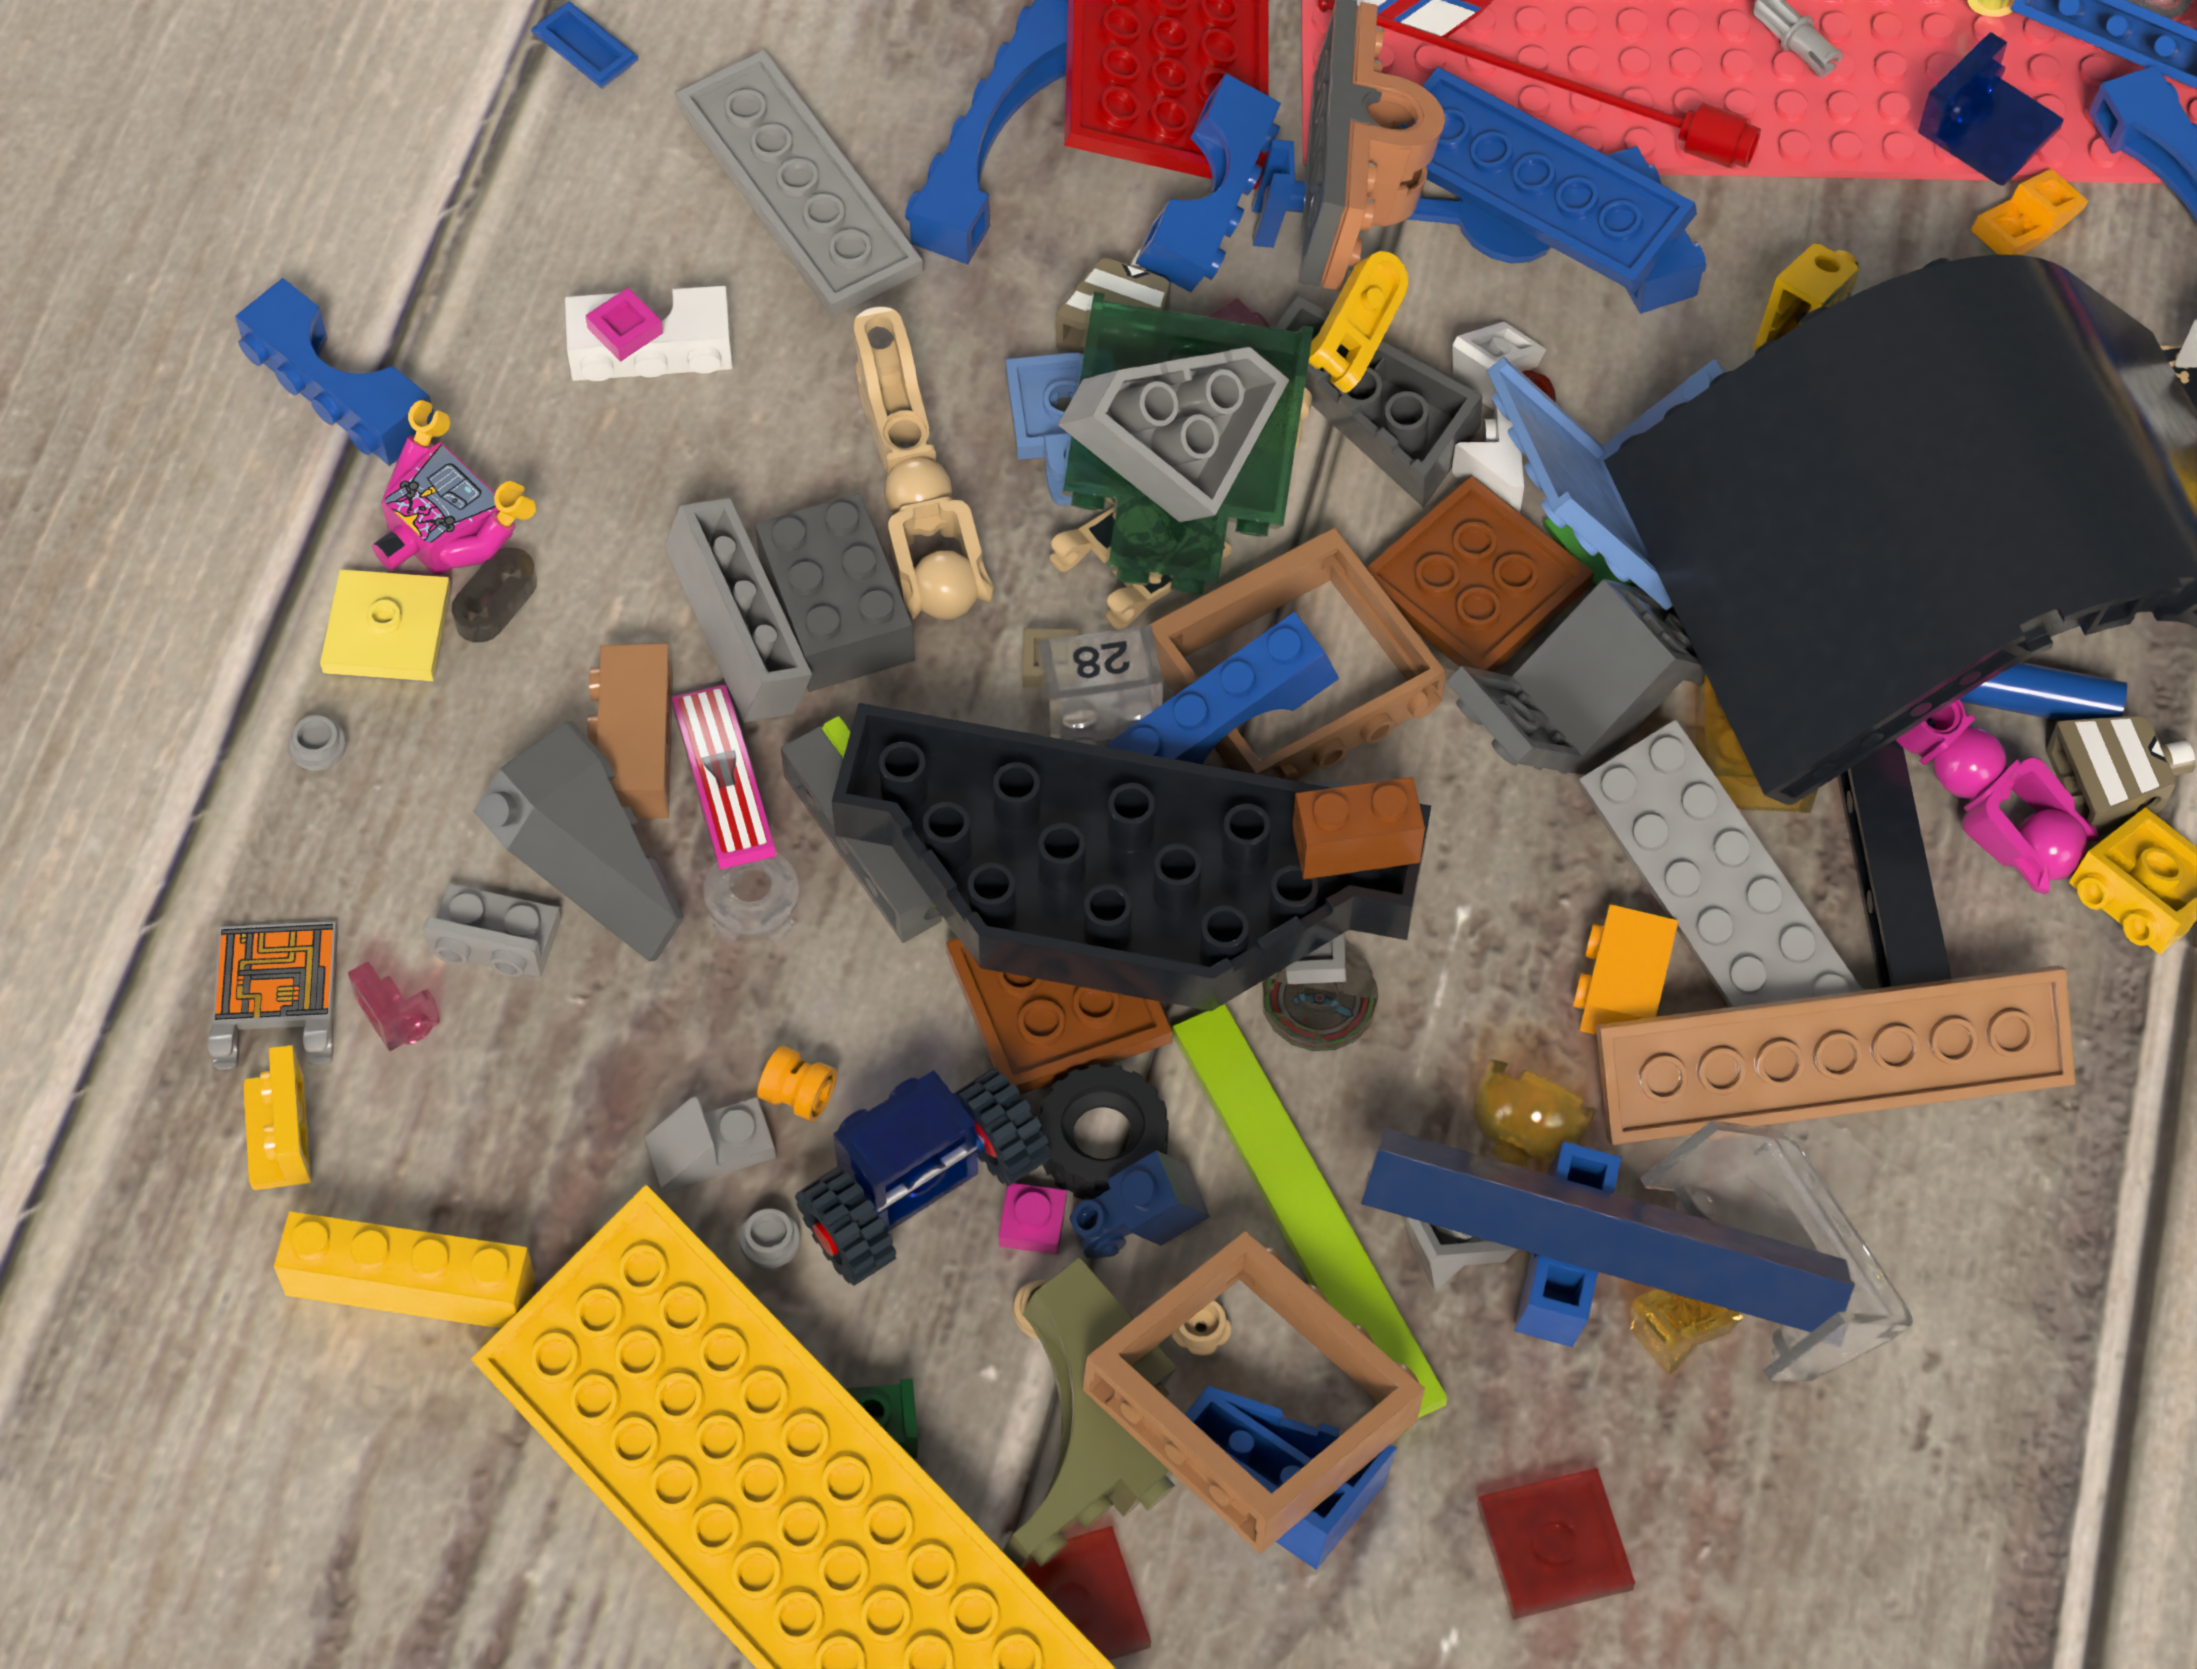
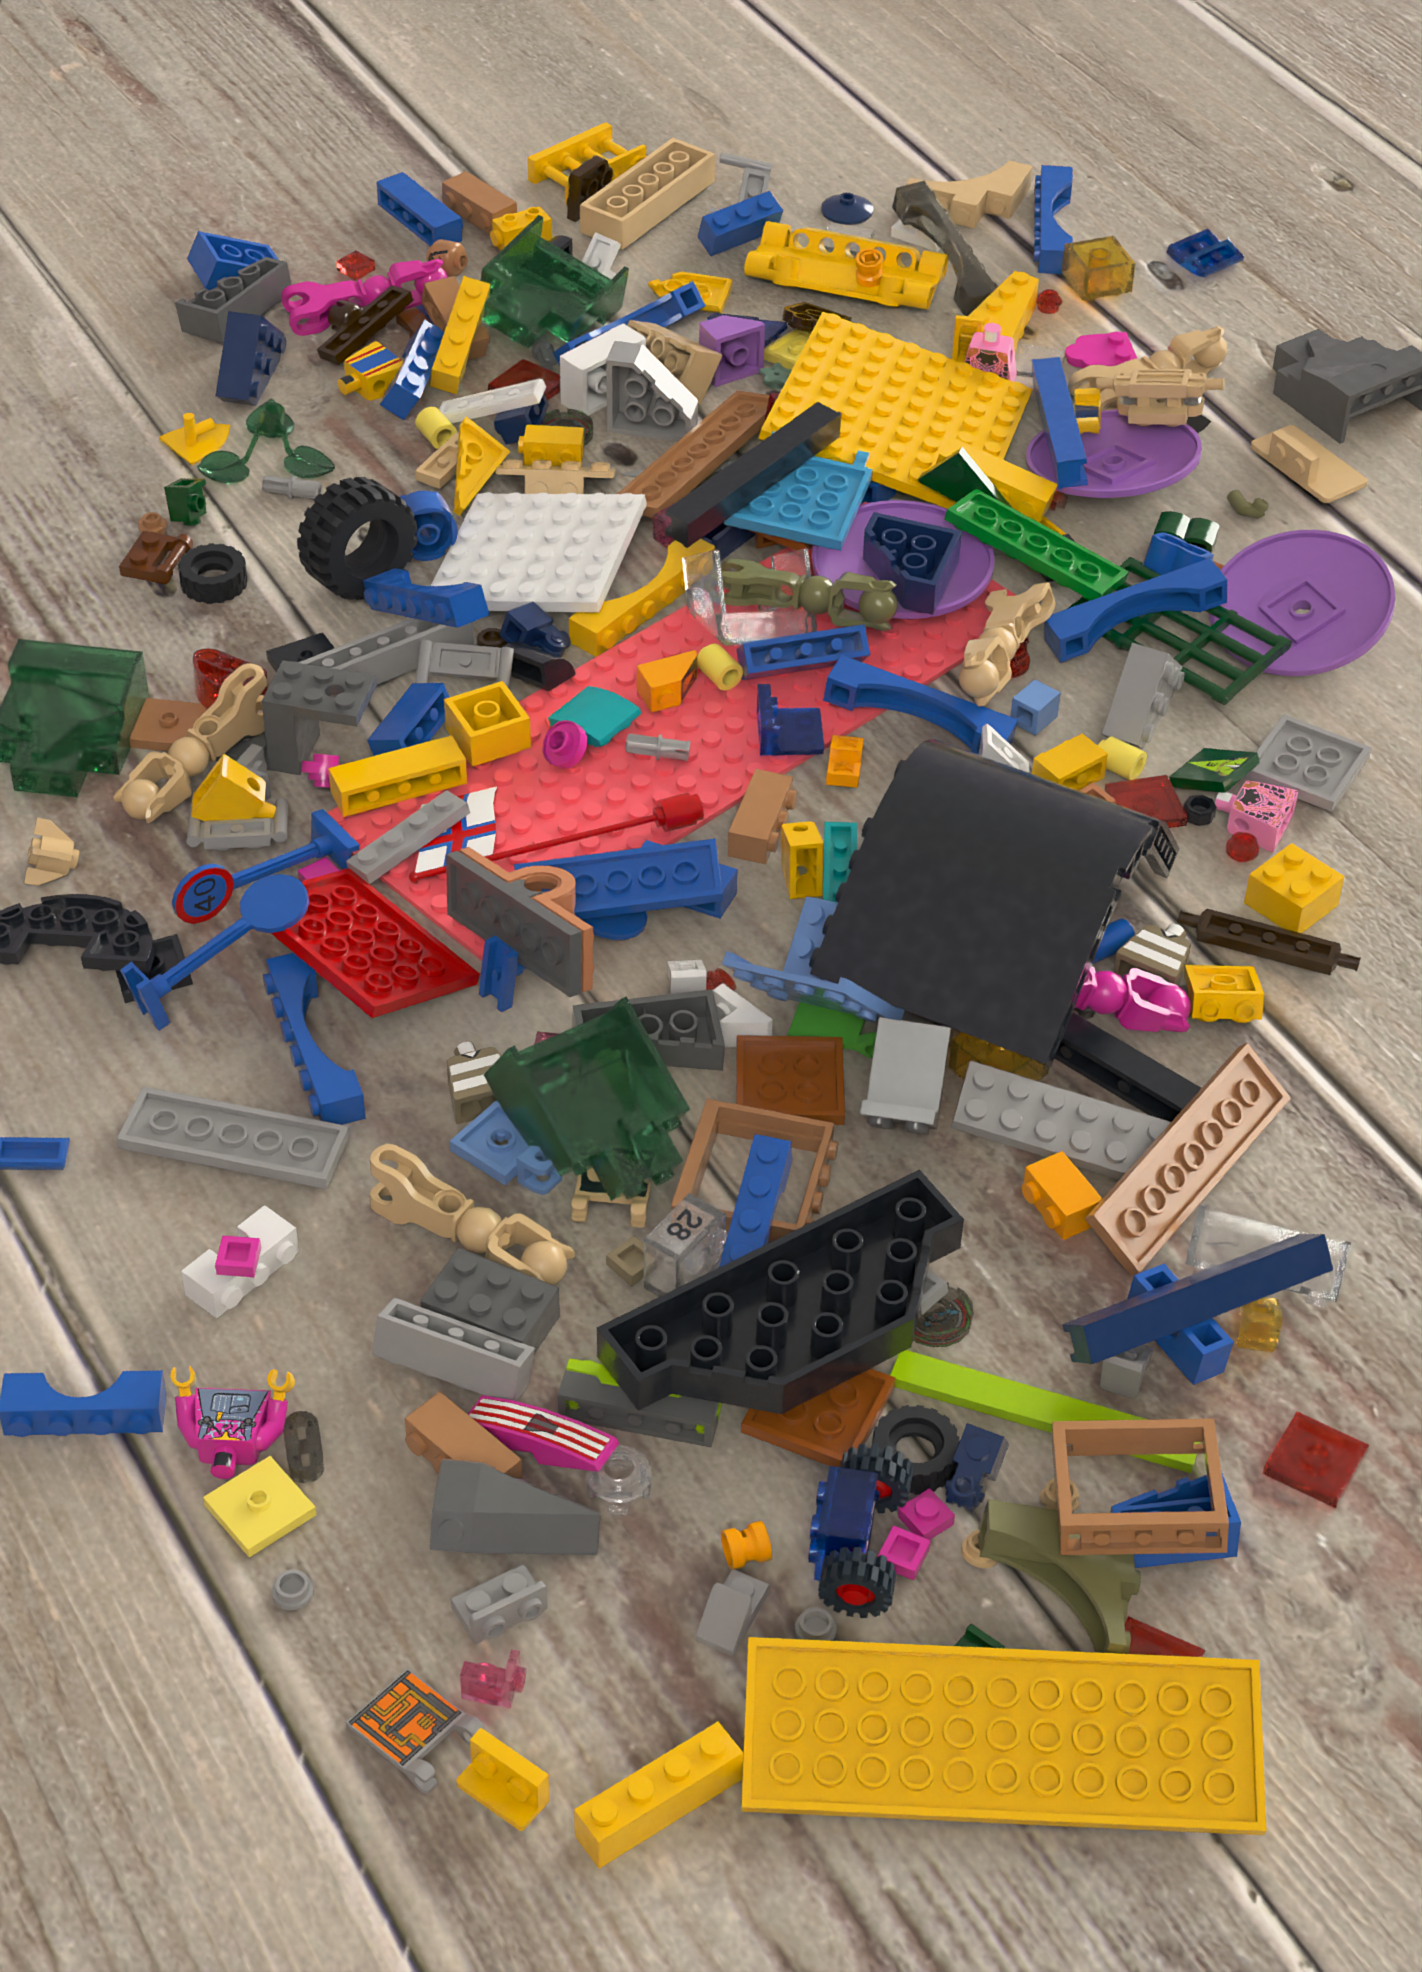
camera: 45 degrees left, 15 degrees down
light grey brick [1058,347,1289,522] -> none
blue arch [1135,74,1281,292] -> none
dark orange brick [1292,777,1425,880] -> none
yellow plate [1303,251,1409,393] -> none
clear yellow cylinder [1474,1059,1597,1168] -> none
none -> medium nougat brick [728,769,797,864]
none -> dark pink plate [877,1525,931,1581]

